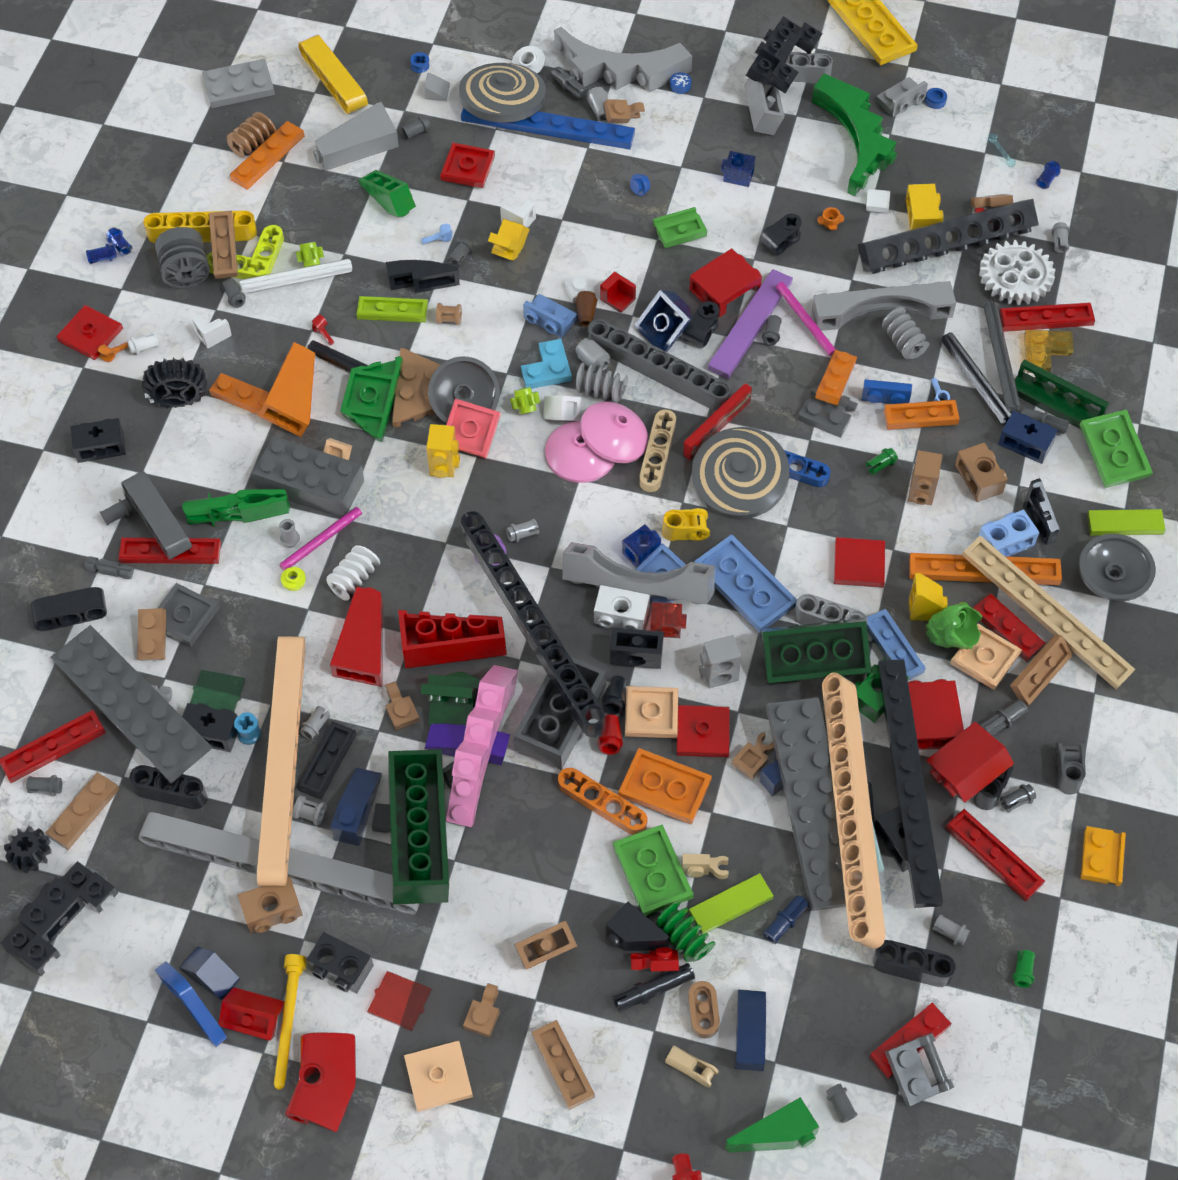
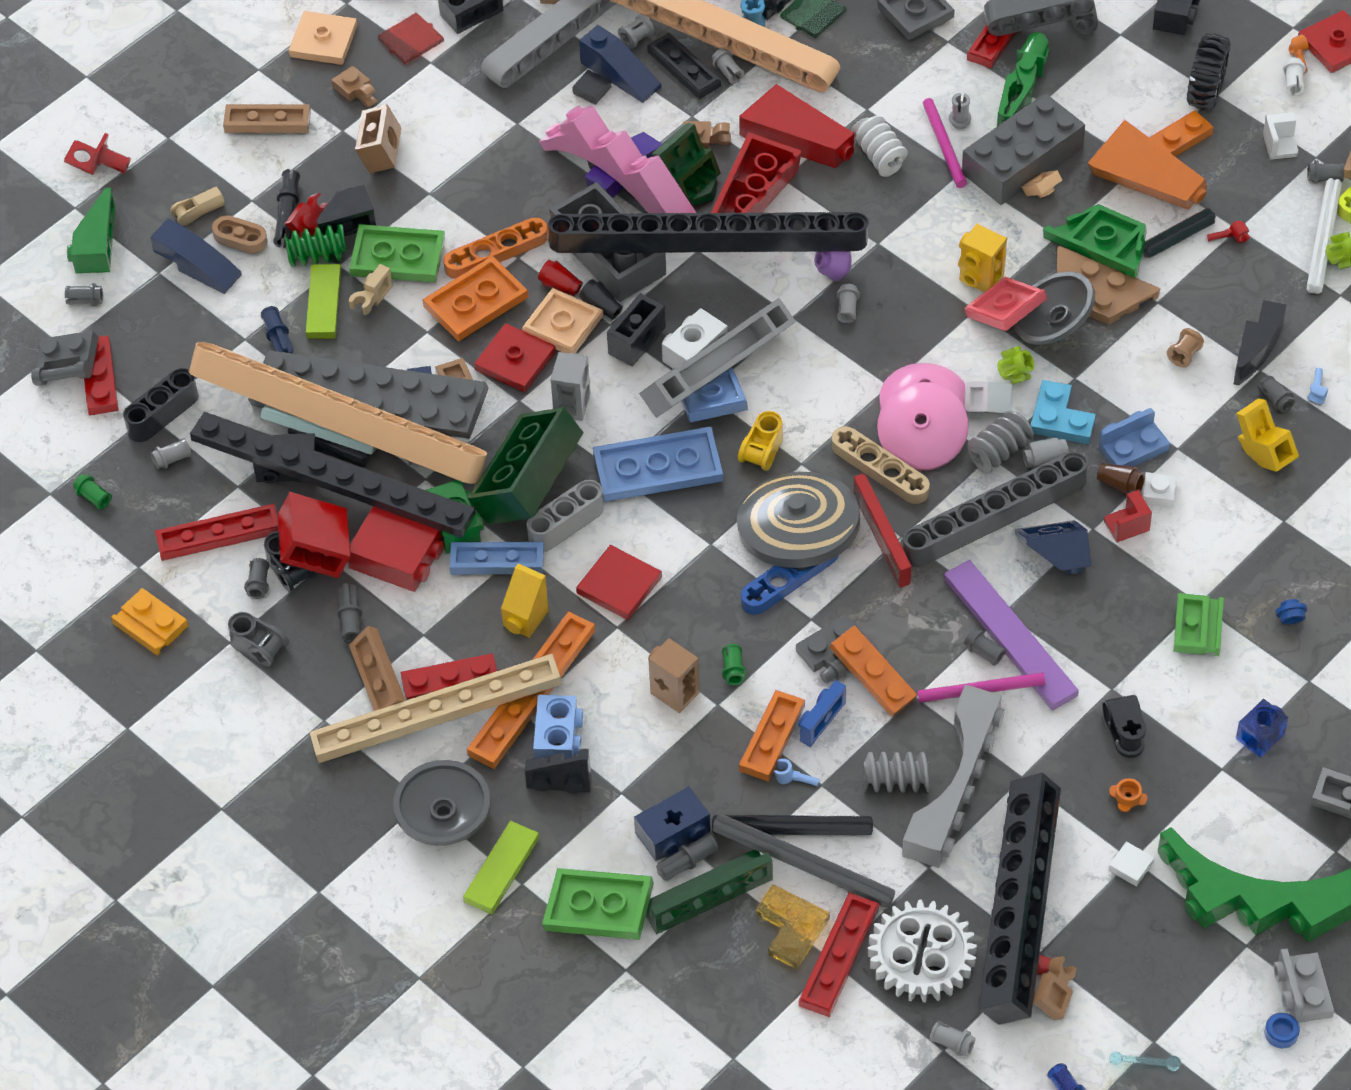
camera: 120 degrees right, 5 degrees down
neon yellow plate [281,567,306,591] -> none
lime tile [357,296,428,323] -> none
dark green brick [388,750,449,904] -> none
white panel [500,200,536,228] -> none
clear blue brick [622,524,661,568] -> none
clear red brick [650,602,687,638] -> none
black piece [682,301,719,348] -> none
red panel [689,248,762,318] -> none
yellow brick [905,184,943,230] -> none
bright green hair [926,602,982,650] -> none
light nougat plate [950,624,1022,690] -> none
medium nougat brick [955,442,1007,502] -> none

